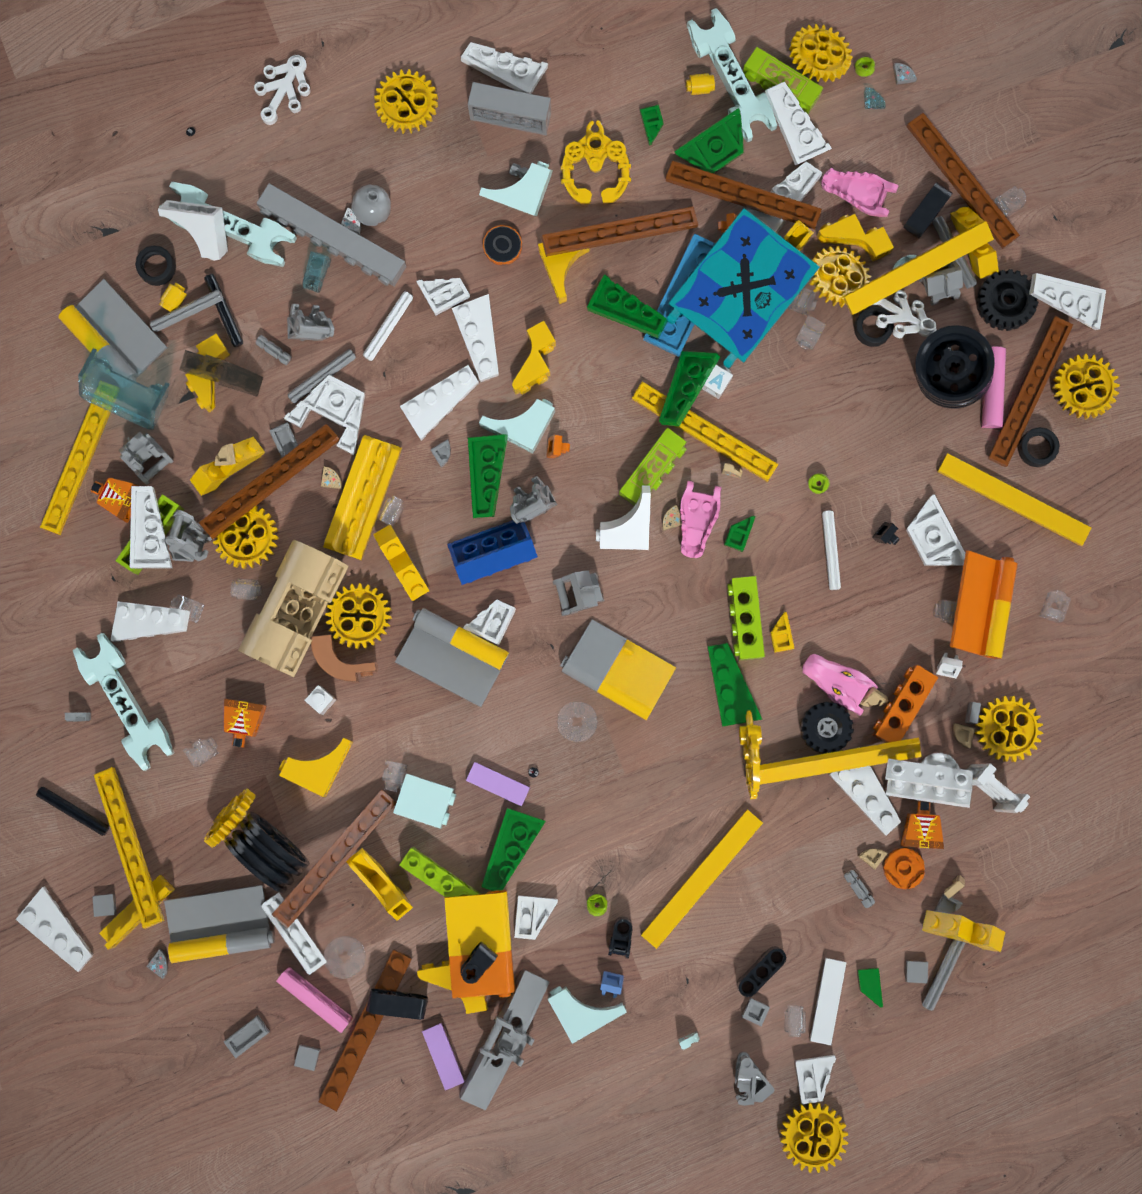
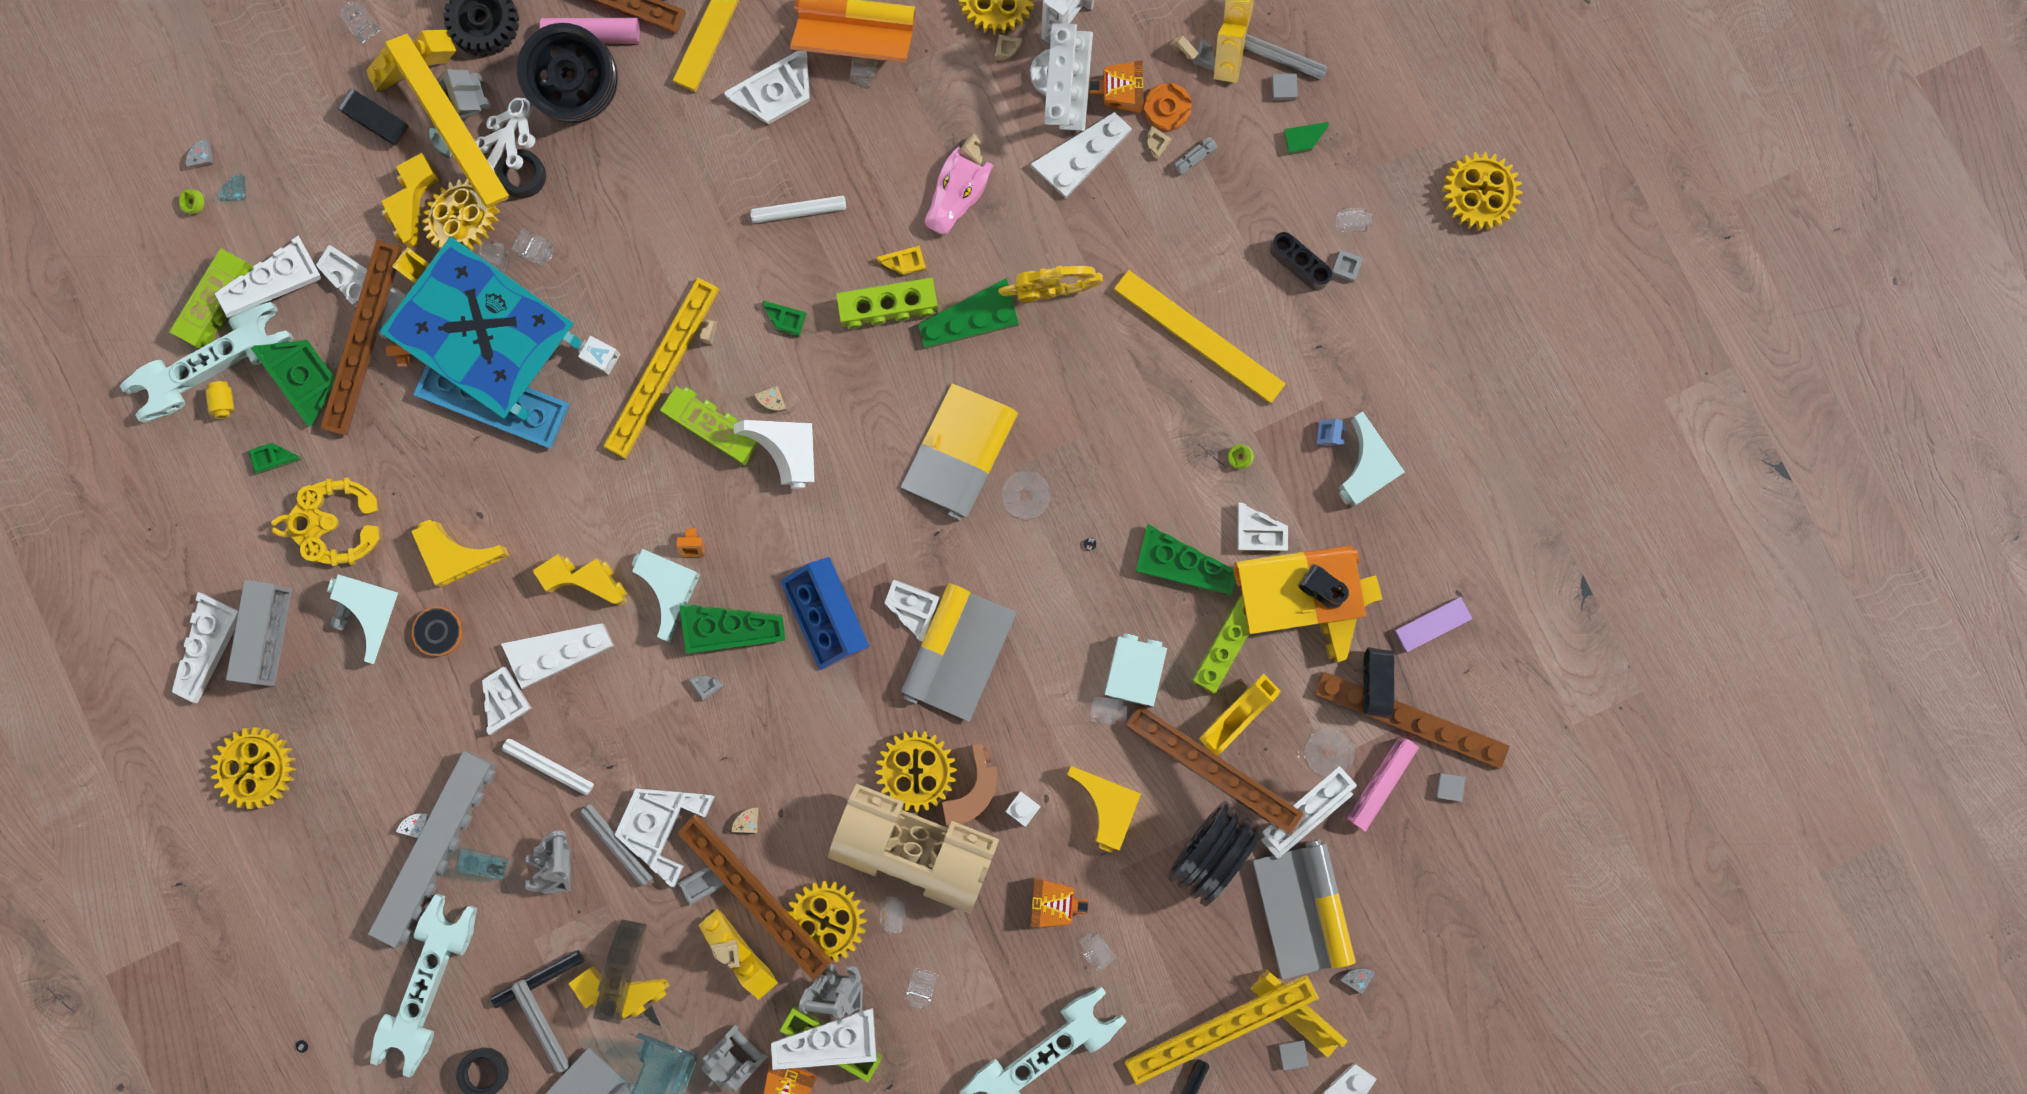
camera: 100 degrees left, 0 degrees up
white wing [110,601,190,642] -> none
white arch [158,200,228,261] -> none
yellow brick [159,282,187,312] -> none
yellow gear [204,789,255,848] -> none
light grey tile [224,1015,270,1059] -> none
white plant [254,55,311,125] -> none
light grey axle [255,335,292,365] -> none
yellow plate [323,435,402,561] -> none
light grey cylinder [351,184,391,226] -> none
yellow arch [373,525,429,601] -> none
clear brick [379,496,406,527] -> none
white wing [400,365,479,441] -> none
light grey piece [459,969,550,1110] -> none
lavender tile [466,762,530,806] -> none
light grey piece [510,476,557,523] -> none
dark orange plate [541,206,698,257] -> none
light grey piece [553,570,605,616] -> none
green wing [587,274,667,339] -> none
black piece [608,917,633,959] -> none
green wing [659,351,720,426] -> none
light aqua tile [678,1032,700,1050] -> none
bright pink animal [680,481,722,558] -> none
light grey piece [735,1052,774,1106] -> none
yellow tile [760,737,922,785] -> none
yellow gear [789,24,853,83] -> none
white wing [794,1055,836,1104] -> none
black wheel [800,702,854,754] -> none
lime tile [808,473,830,494] -> none
white tile [810,958,846,1045] -> none
bright pink animal [821,168,898,217] -> none
black tile [872,522,900,545] -> none
orange brick [873,665,939,743] -> none
dark orange plate [906,113,1020,249] -> none
light grey axle [932,216,977,289] -> none
white tile [936,653,963,679] -> none
light grey tile [965,702,981,724] -> none

